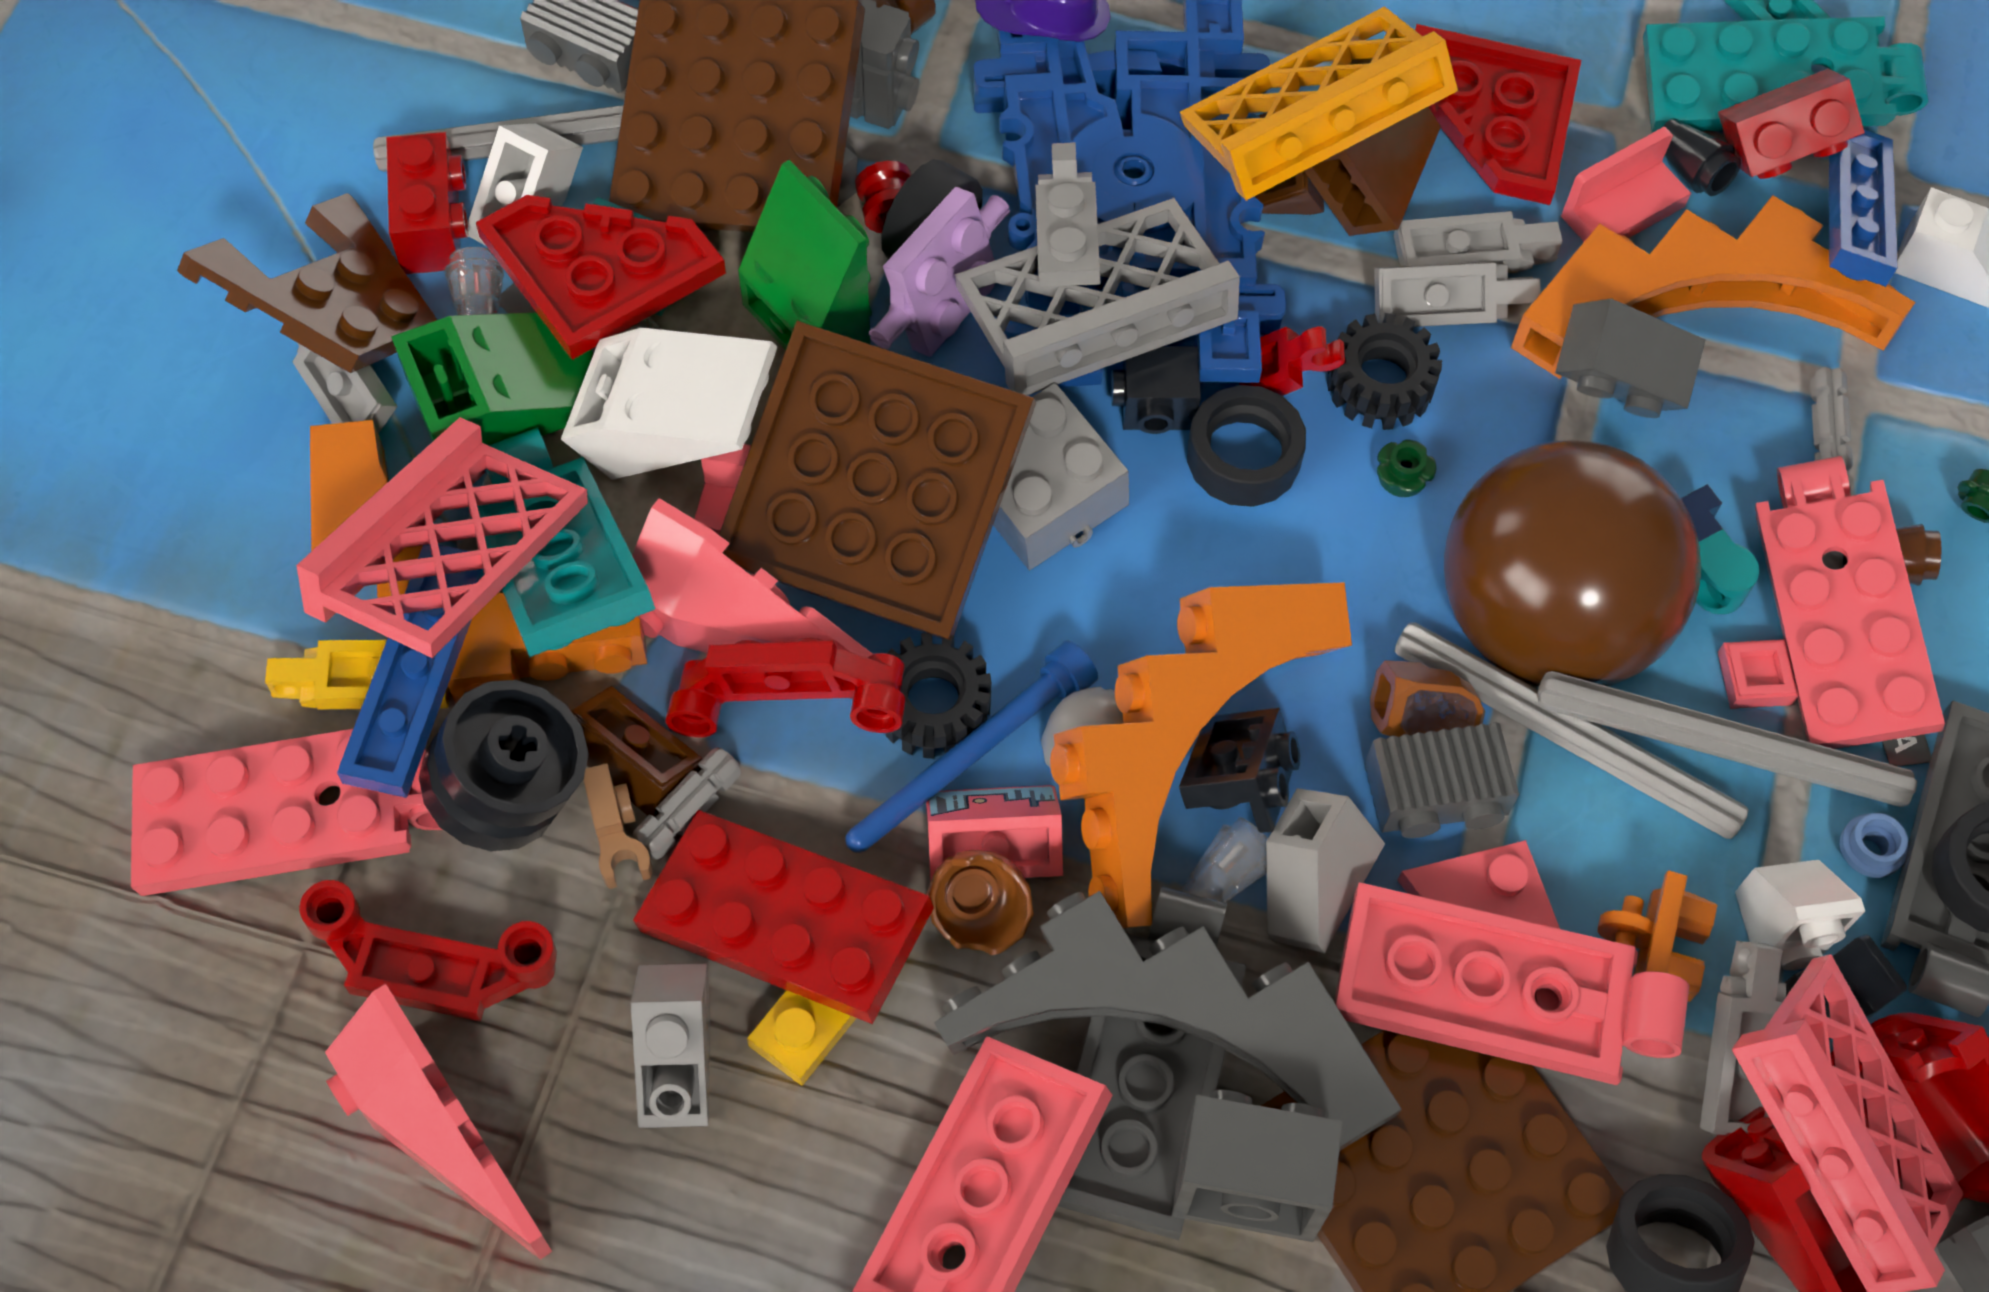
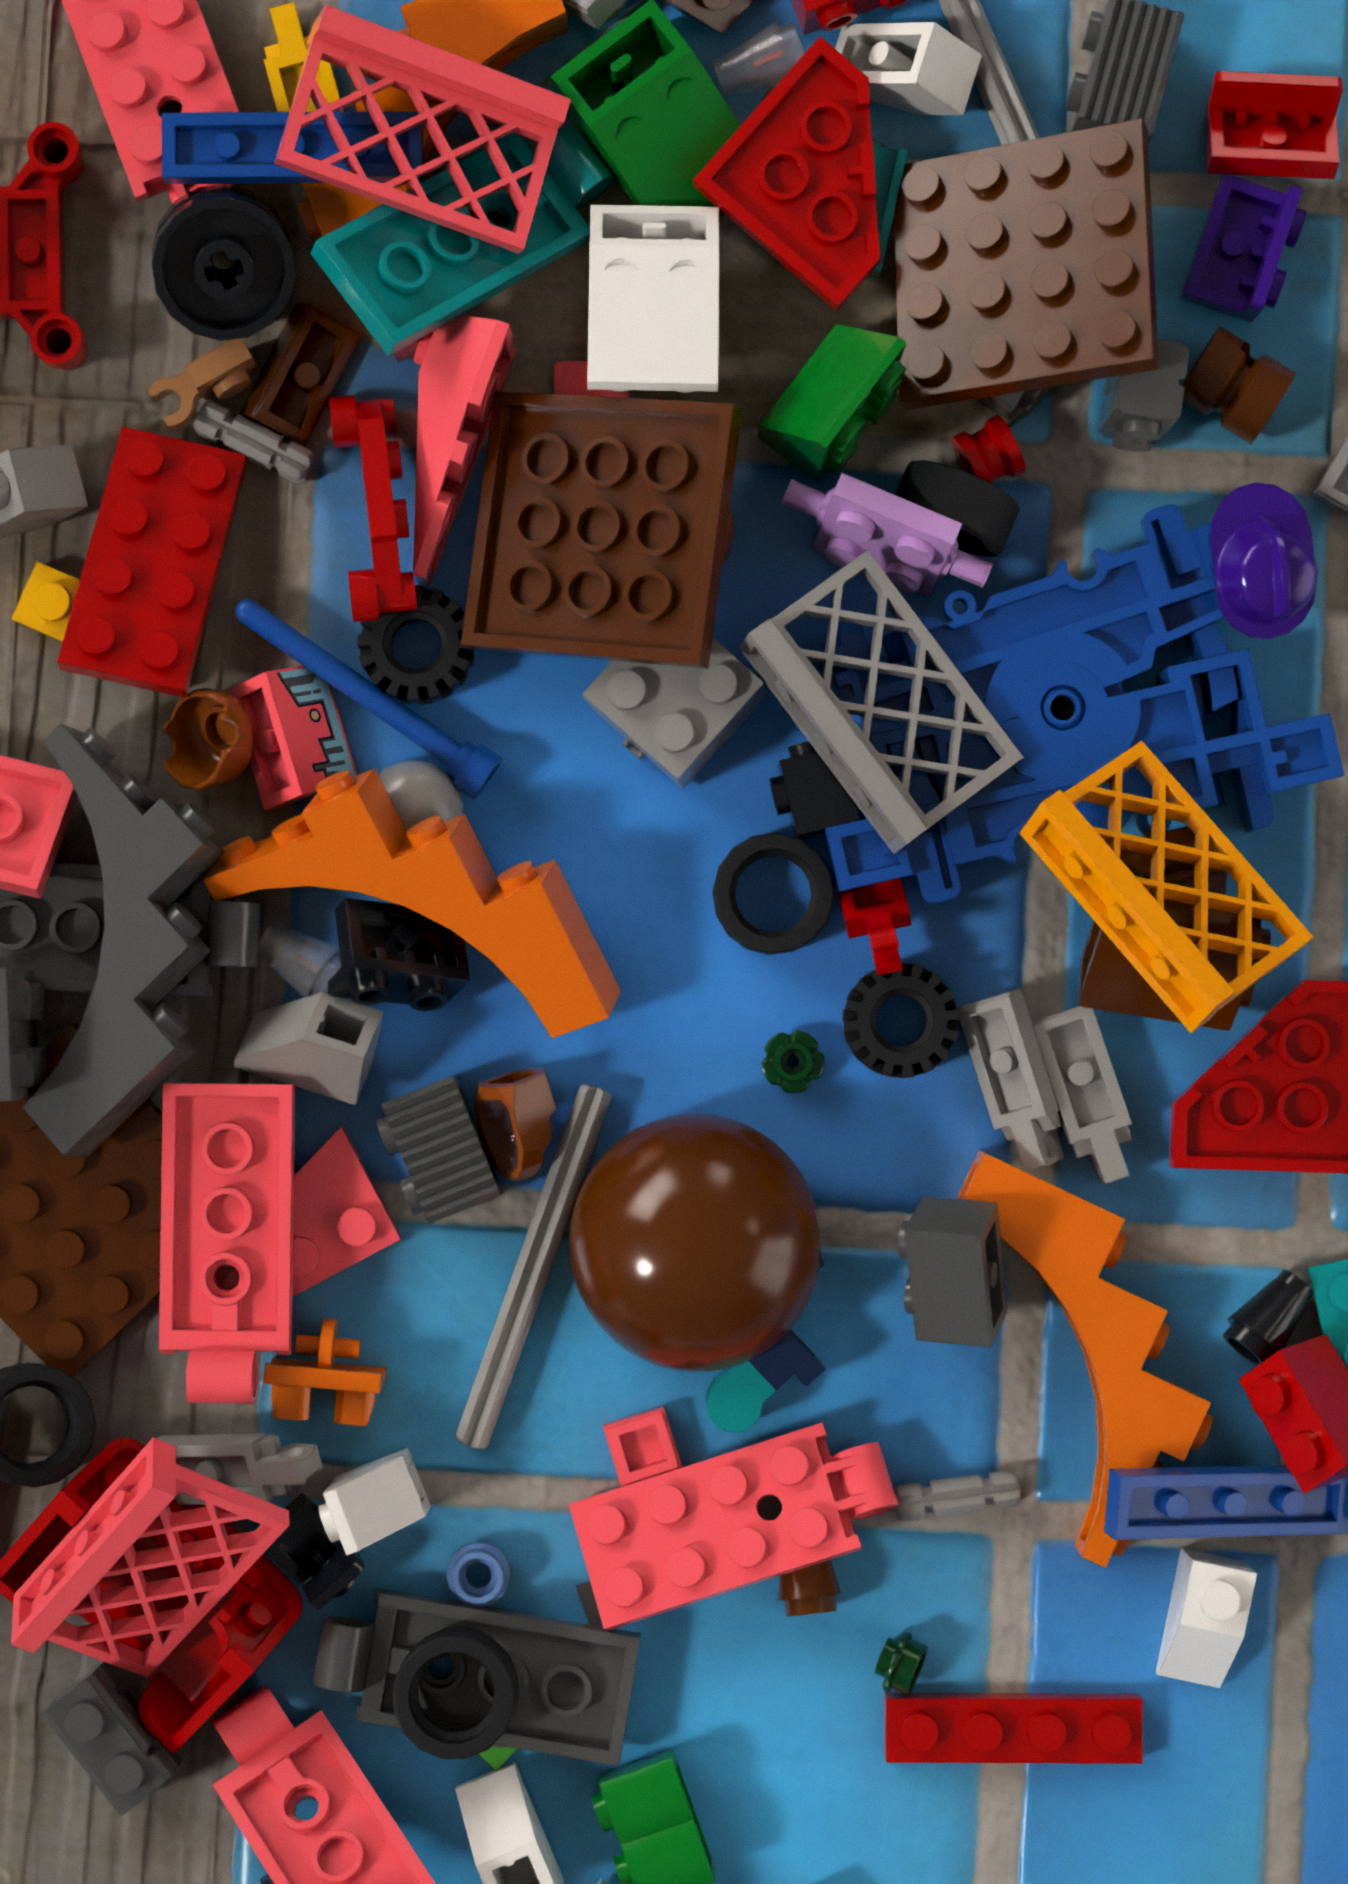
camera: 85 degrees right, 25 degrees up
light grey hinge [1035,142,1100,287] -> none
light grey axle [1537,671,1917,807] -> none
coral panel [1561,127,1691,242] -> none

